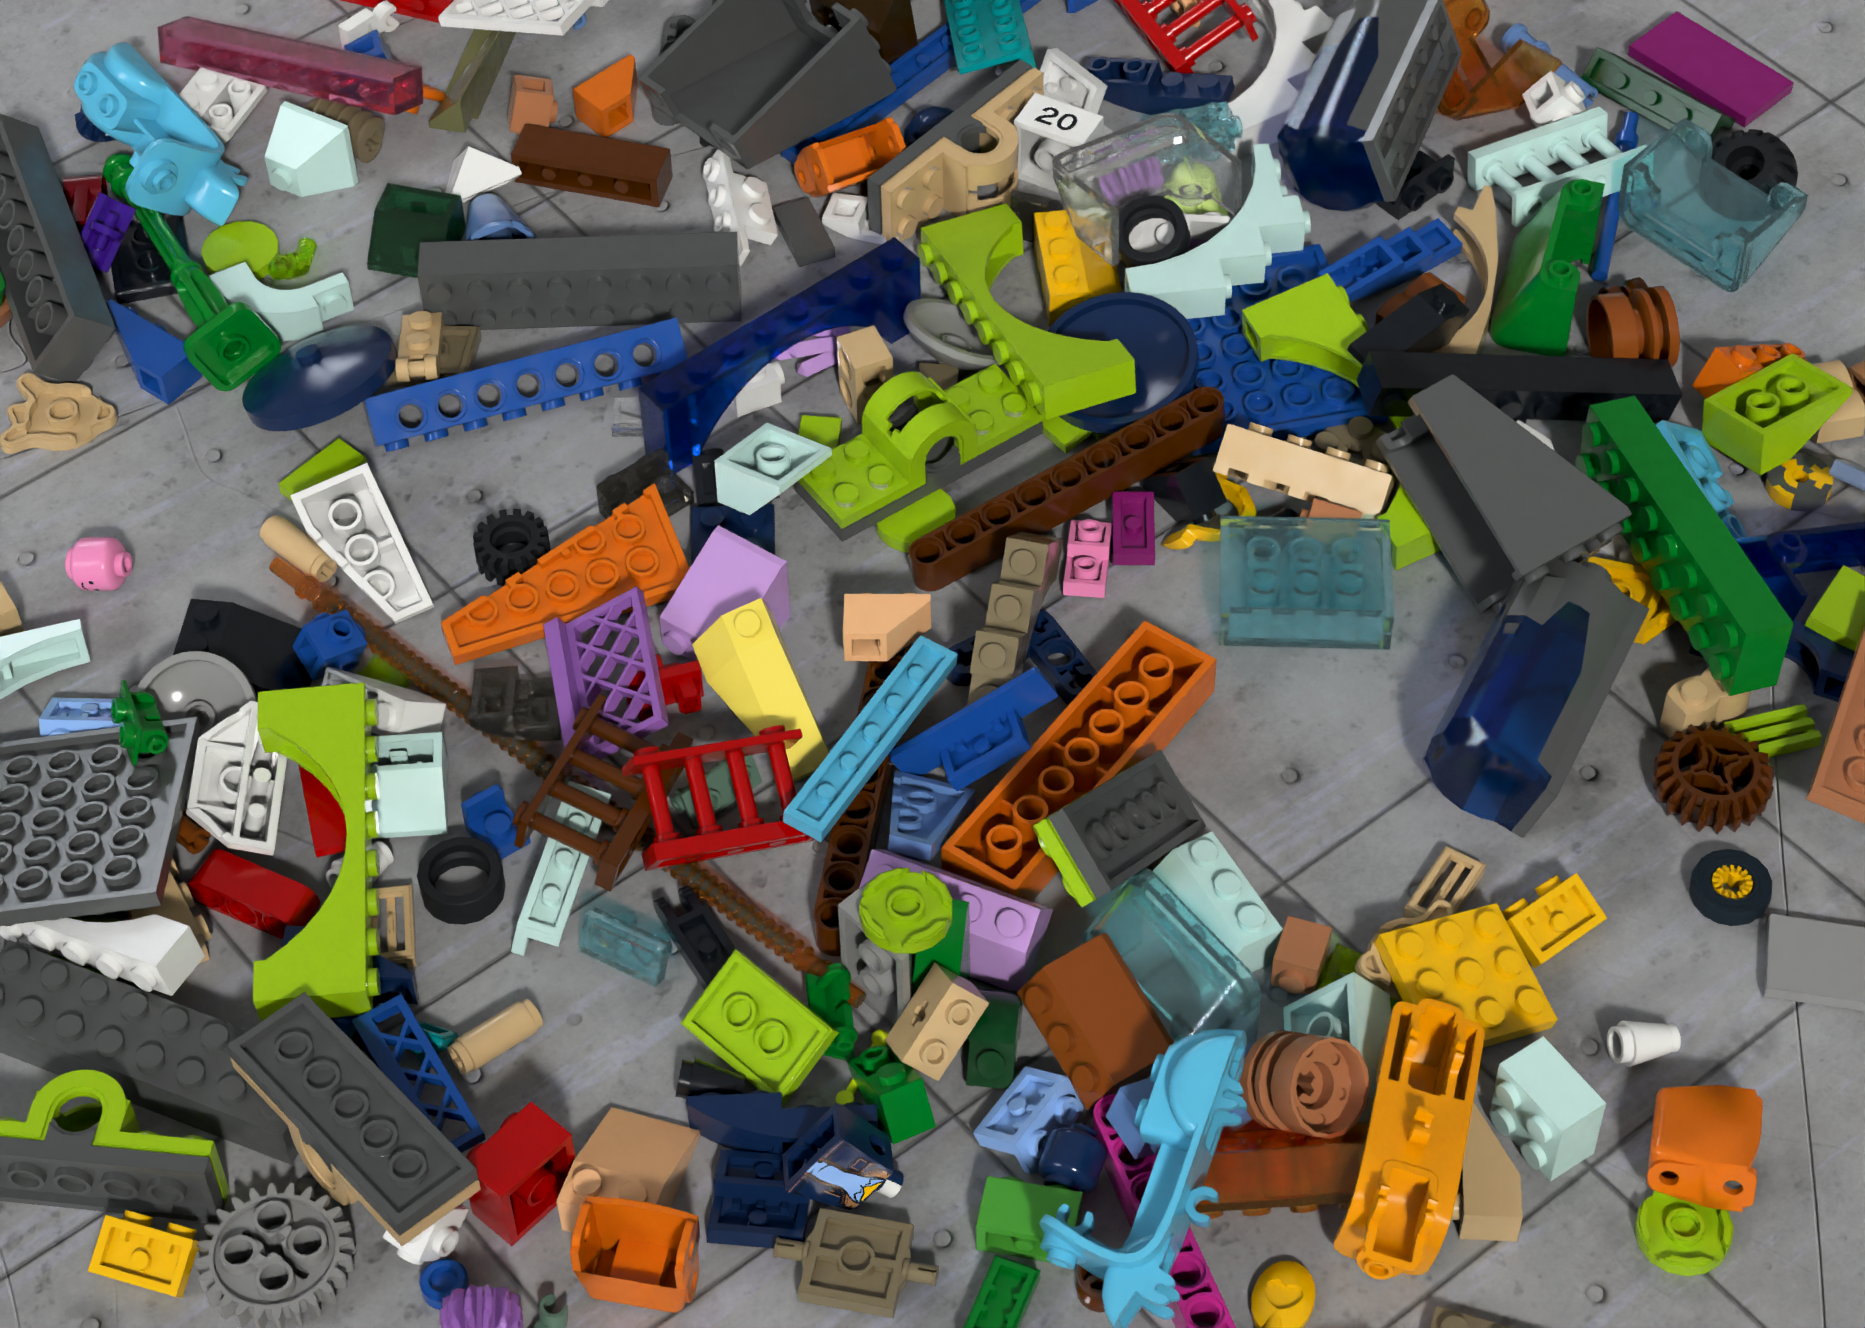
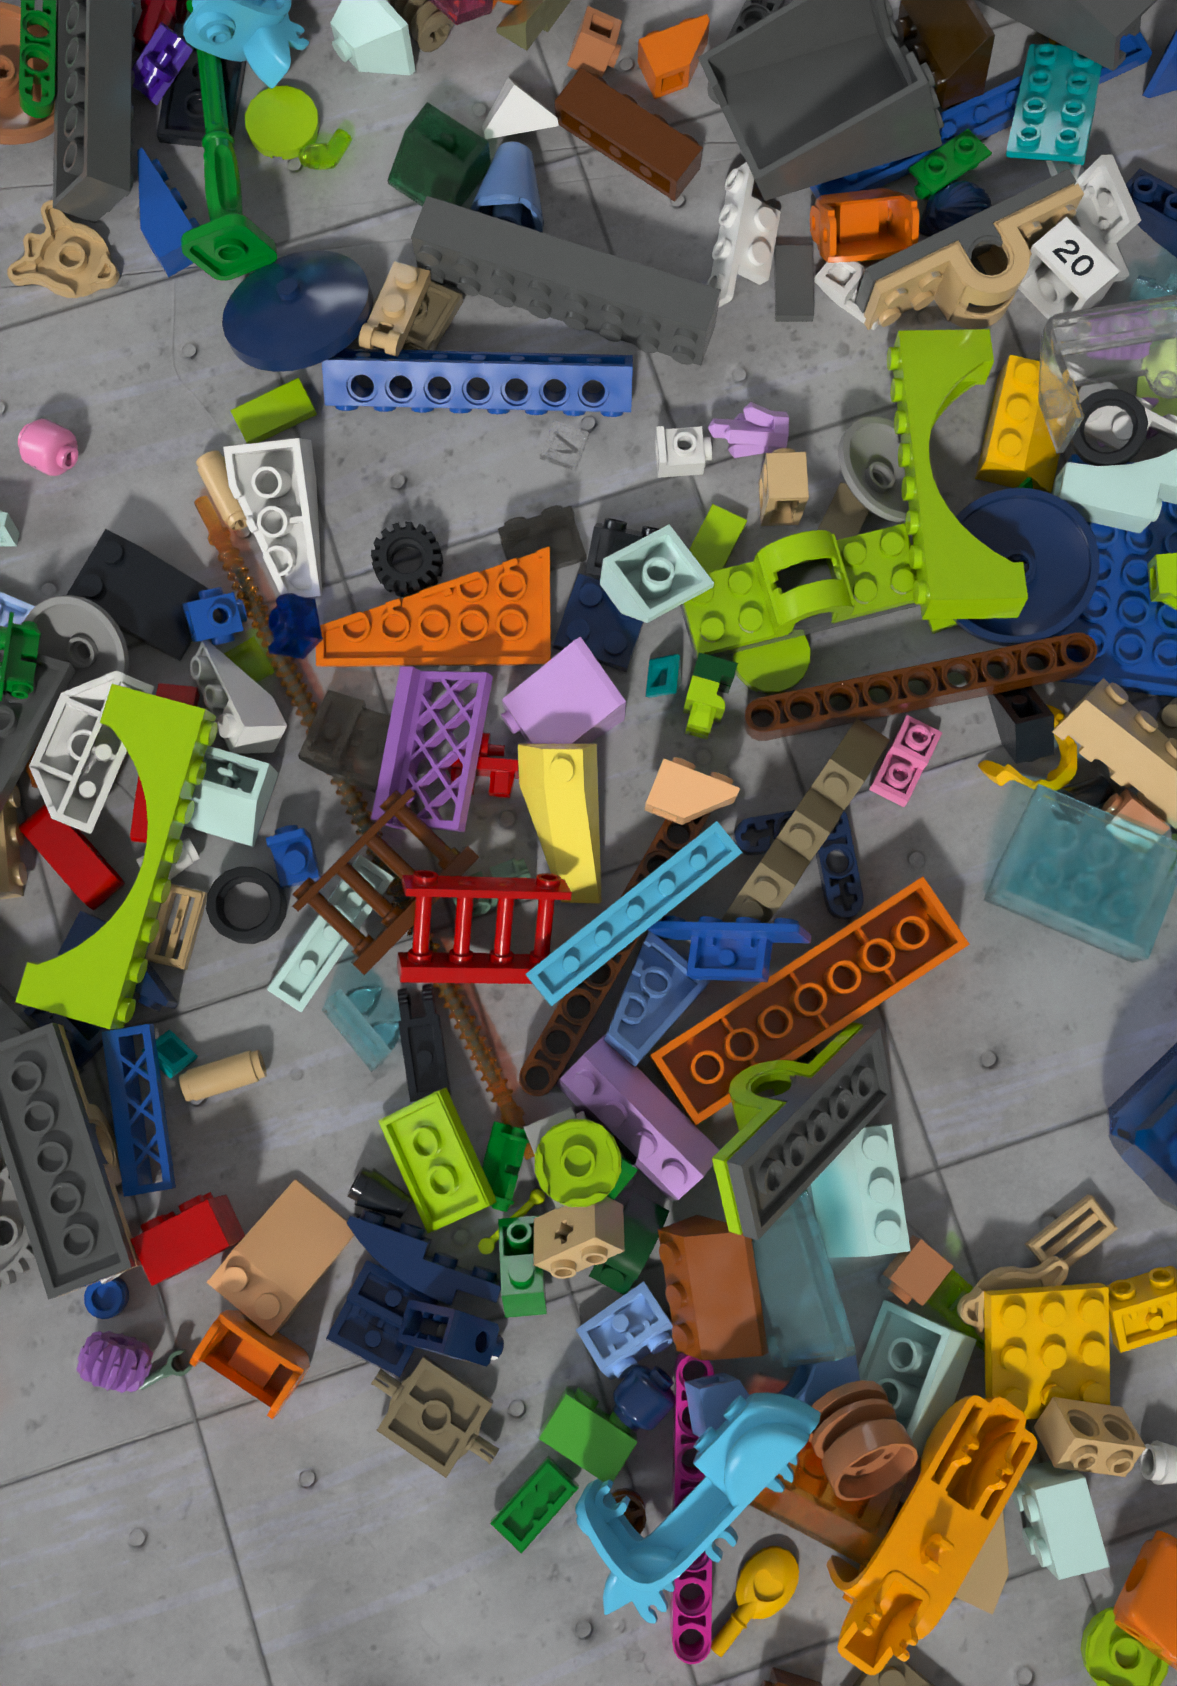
camera: 20 degrees right, 30 degrees up
light aqua arch [209,262,354,341] -> none
clear blue arch [638,237,921,477] -> none
clear smoke slope [1010,190,1064,242] -> none
magenta plate [1112,491,1155,566] -> none
none -> clear blue brick [268,593,323,659]
none -> teal slope [645,654,682,698]
none -> lime hips [683,652,738,740]
none -> green hinge [908,129,992,200]
none -> tan brick [1033,1397,1146,1477]

